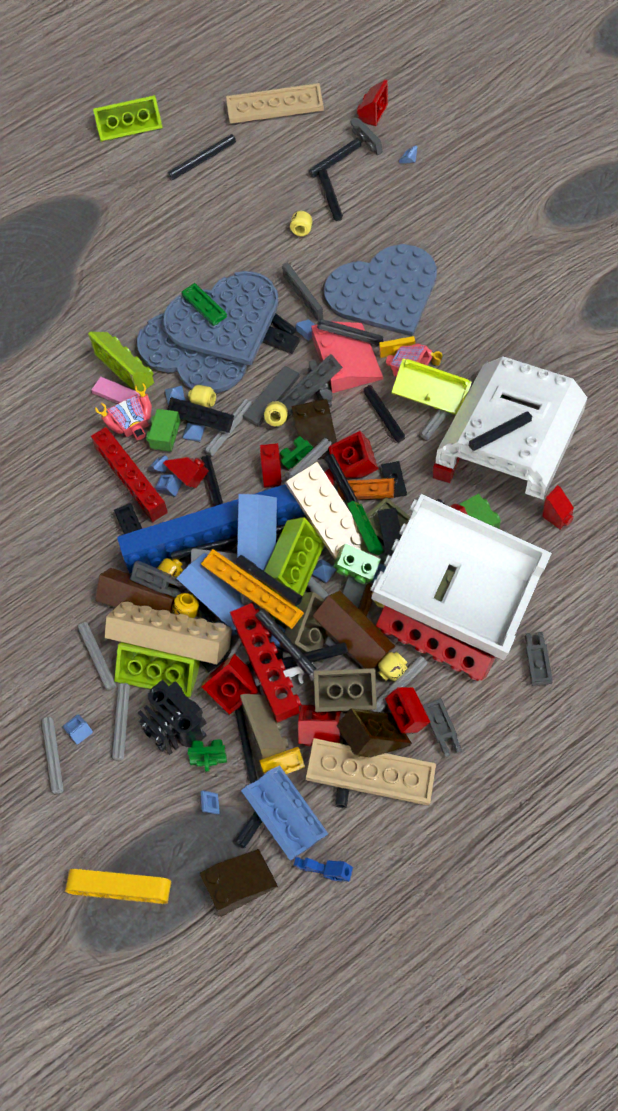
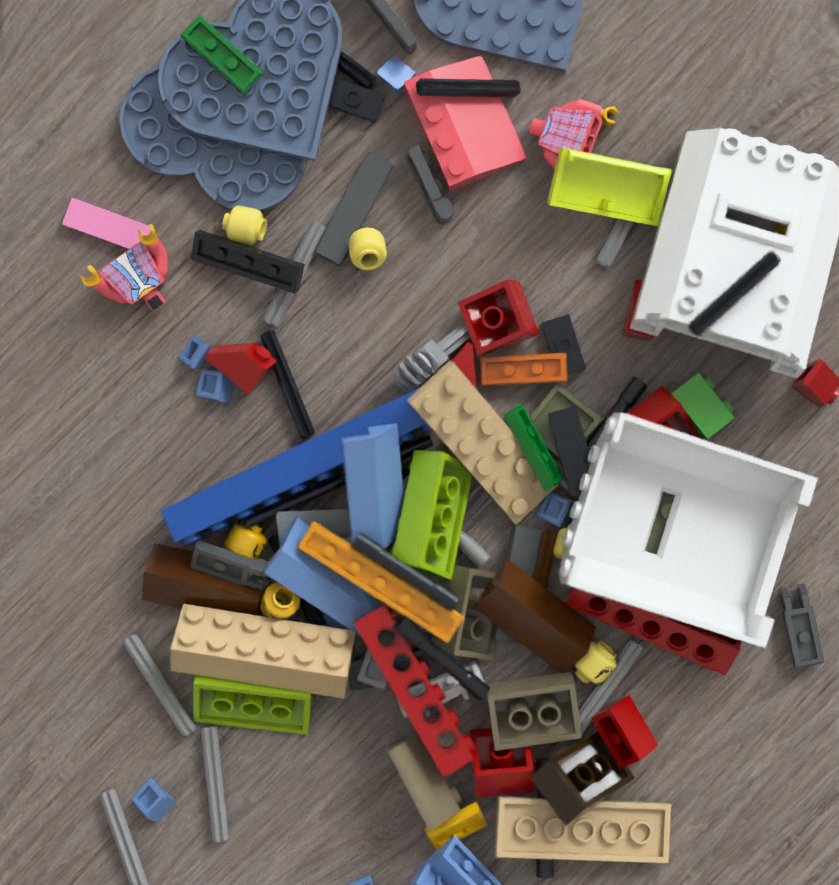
camera: 15 degrees left, 25 degrees up
lime slope [88,331,154,391] -> none
red brick [91,427,168,523] -> none
black plate [114,503,142,534] -> none
black piece [137,679,207,755] -> none
bright green brick [146,409,181,452] -> none
medium blue slope [165,385,185,405] -> none
medium blue slope [183,423,205,442] -> none
green hips [188,739,227,772] -> none
red slope [201,653,258,715] -> none
black piece [235,705,258,784] -> none
red slope [260,443,282,488] -> none
dark grey tile [278,354,343,416] -> none
black axle [278,643,348,669] -> none
green hips [280,436,314,470] -> none
light grey axle [287,438,331,479] -> none
dark brown slope [291,399,337,460] -> none
medium blue slope [312,559,337,583] -> none
black axle [325,454,359,503] -> none
brick [333,543,381,584] -> none
black axle [363,385,405,443] -> none
yellow plate [379,336,415,358] -> none
dark grey hinge [422,698,462,757] -> none

